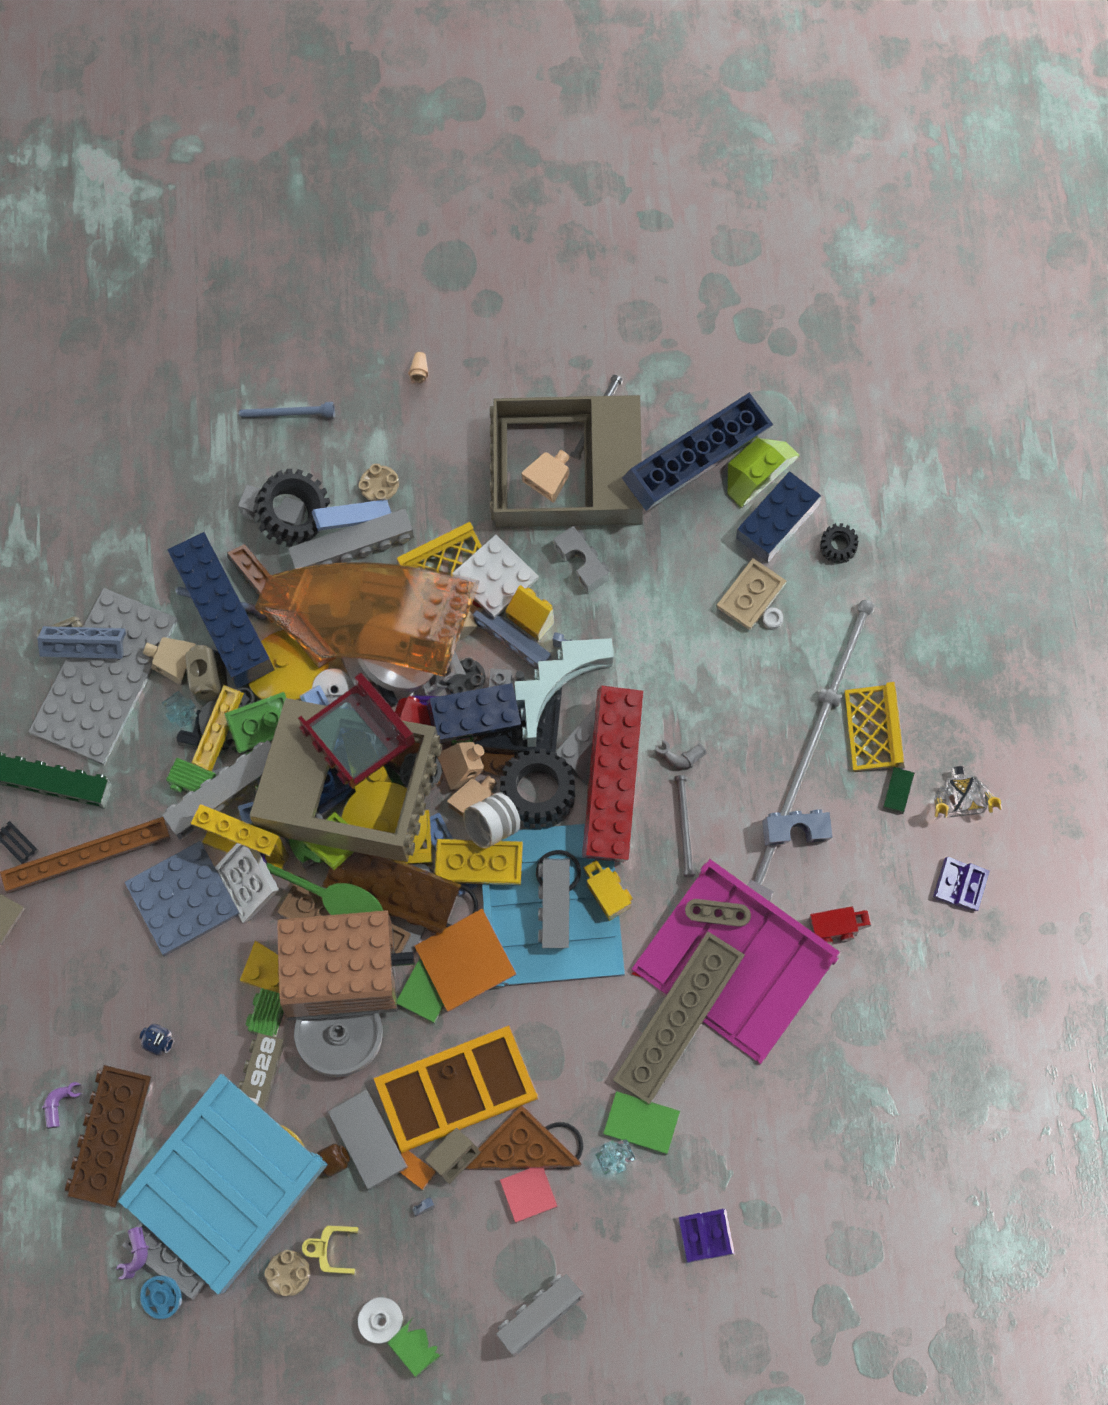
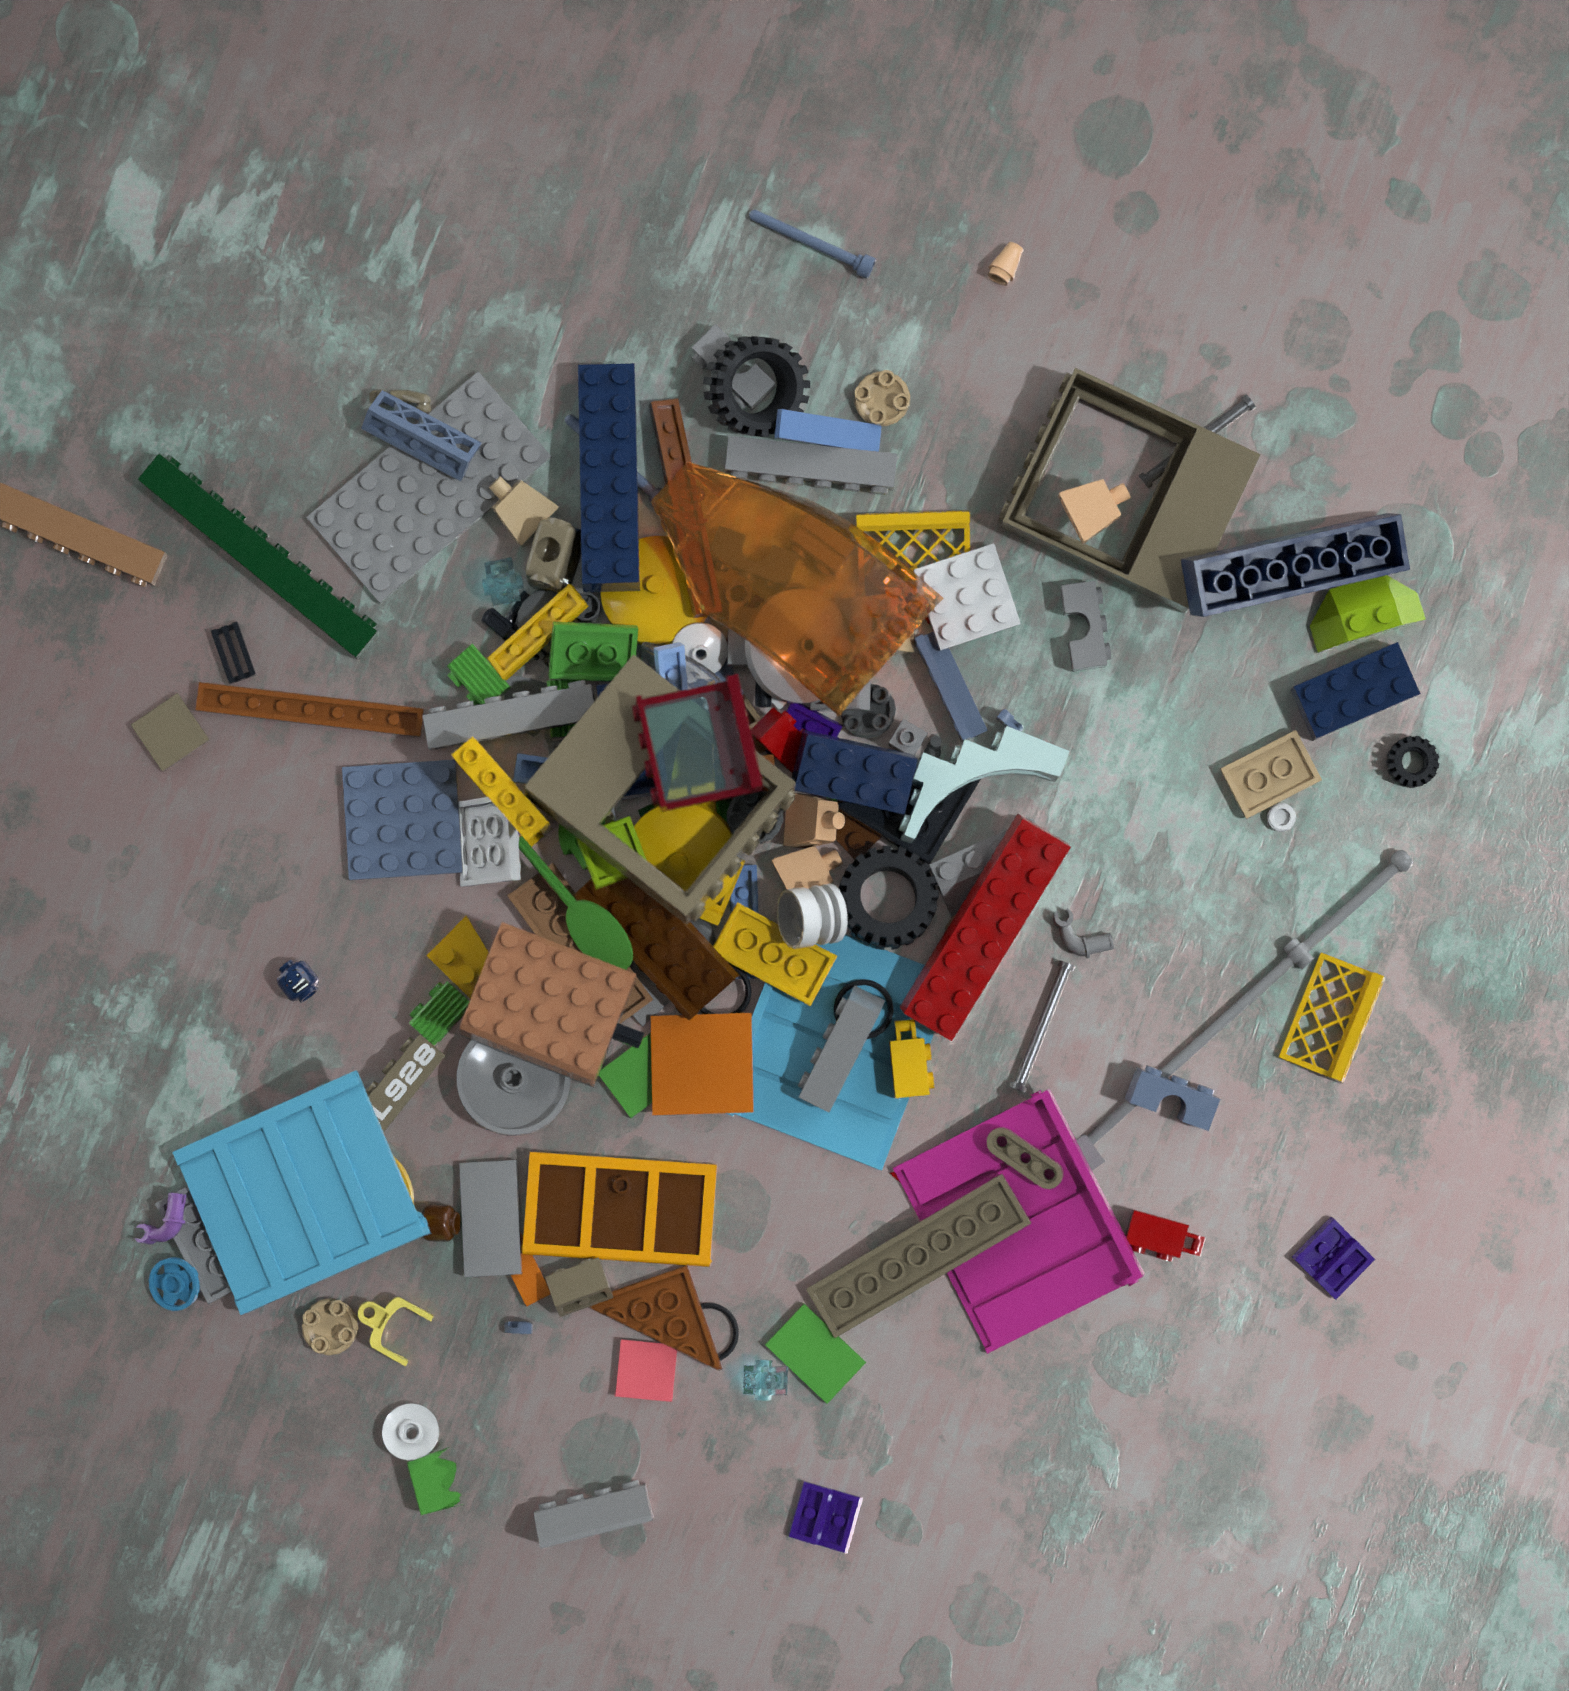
camera: 20 degrees right, 15 degrees up
medium lavender piece [42,1082,82,1129] -> none
reddish brown bracket [64,1065,151,1208] -> none
yellow slope [506,585,554,642] -> none
dark green tile [883,767,915,814] -> none
clear torso [934,766,1002,818] -> none

